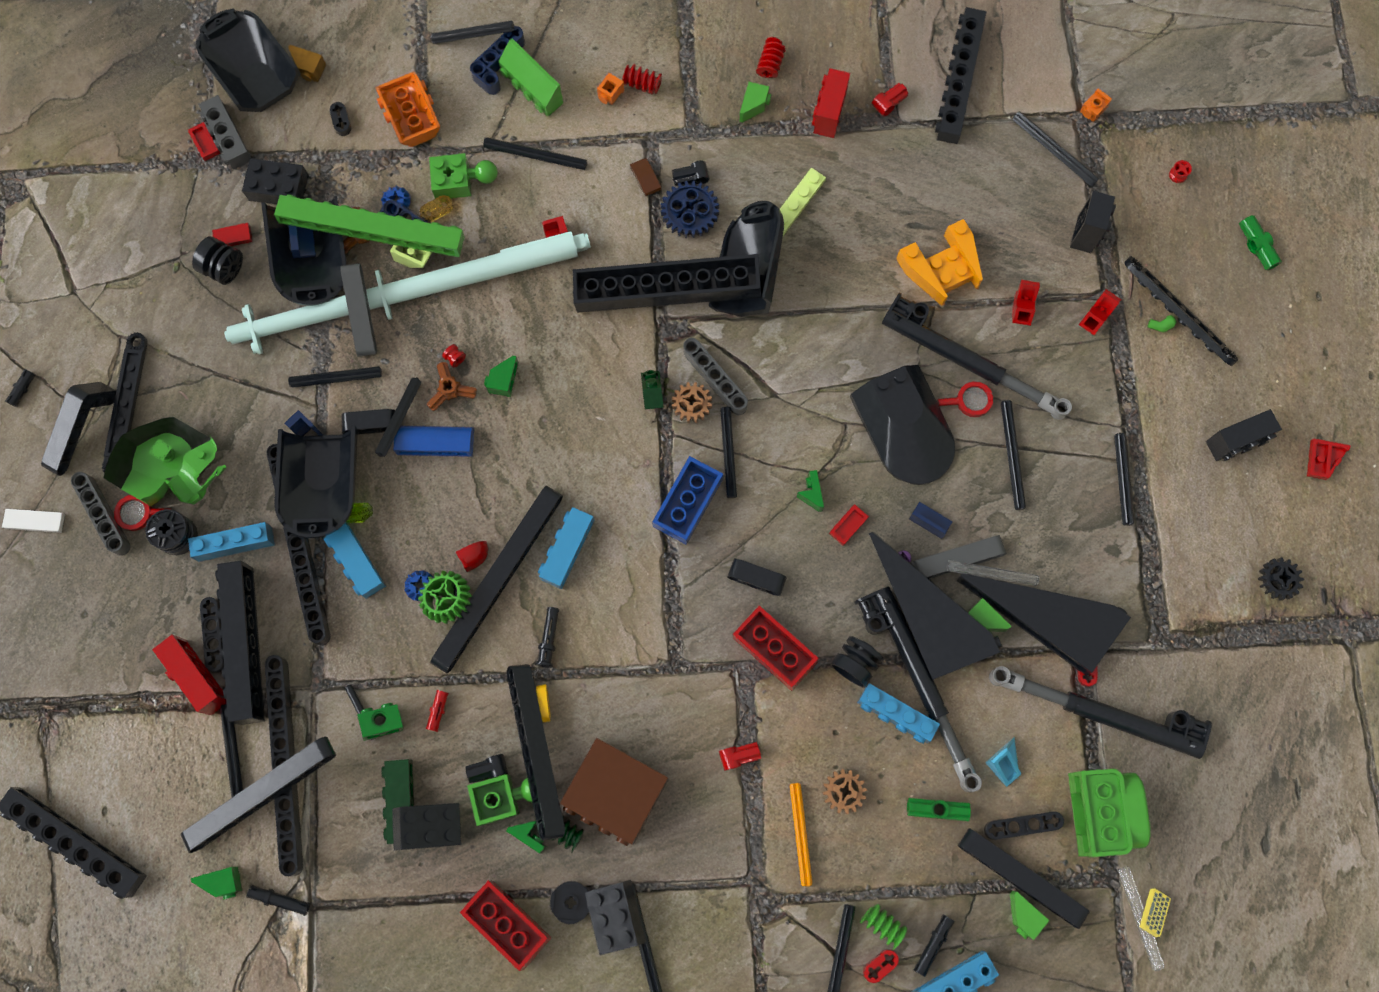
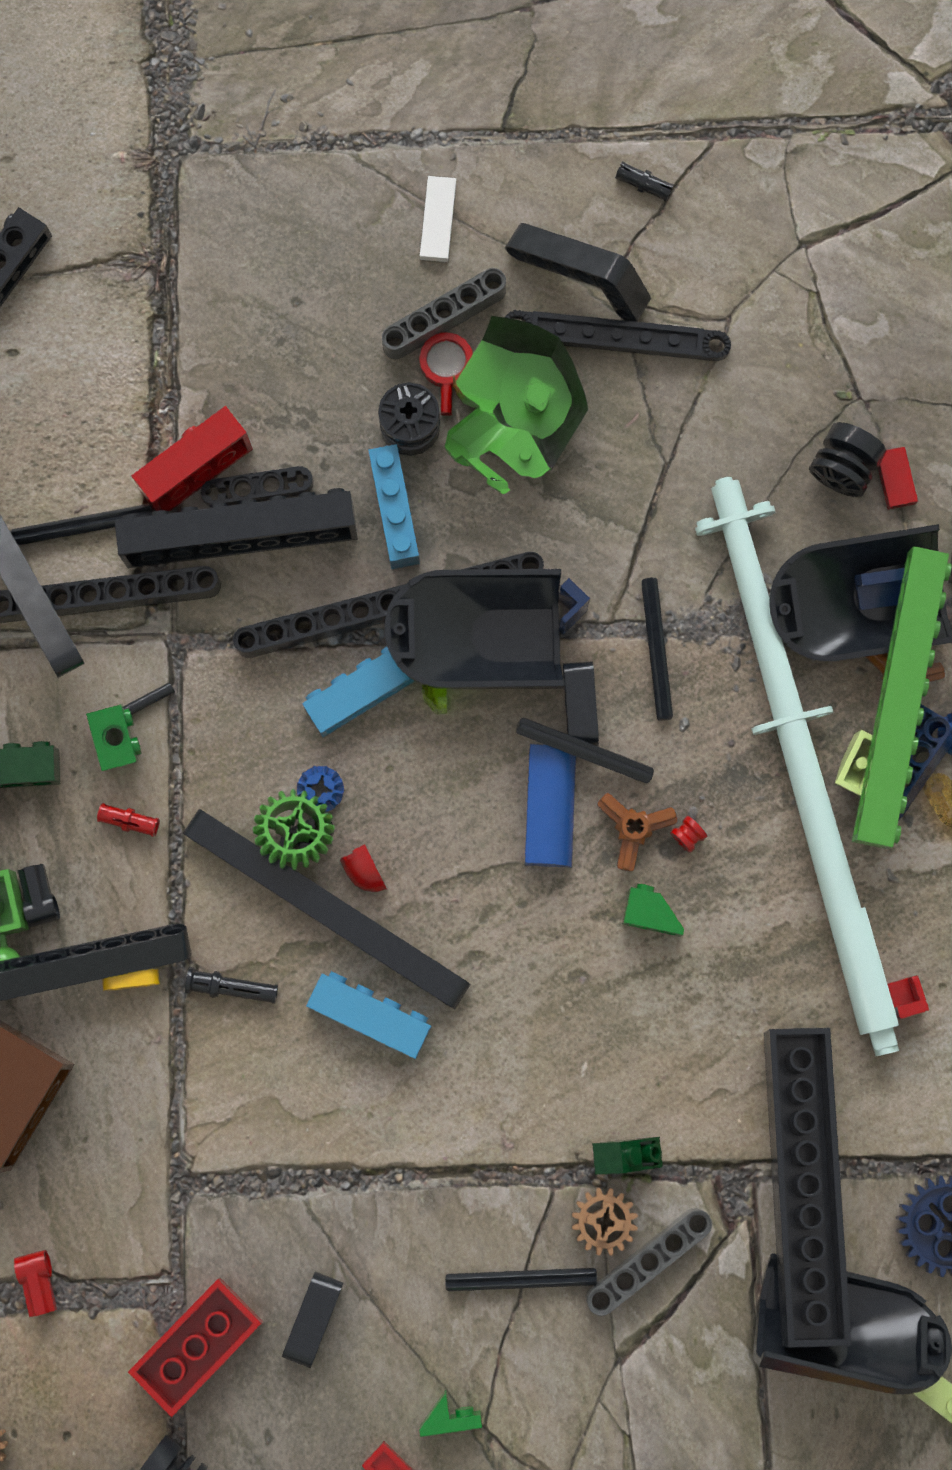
camera: 90 degrees right, 5 degrees up
dark grey beam [341,263,377,357] -> none
blue brick [652,456,723,545] -> none

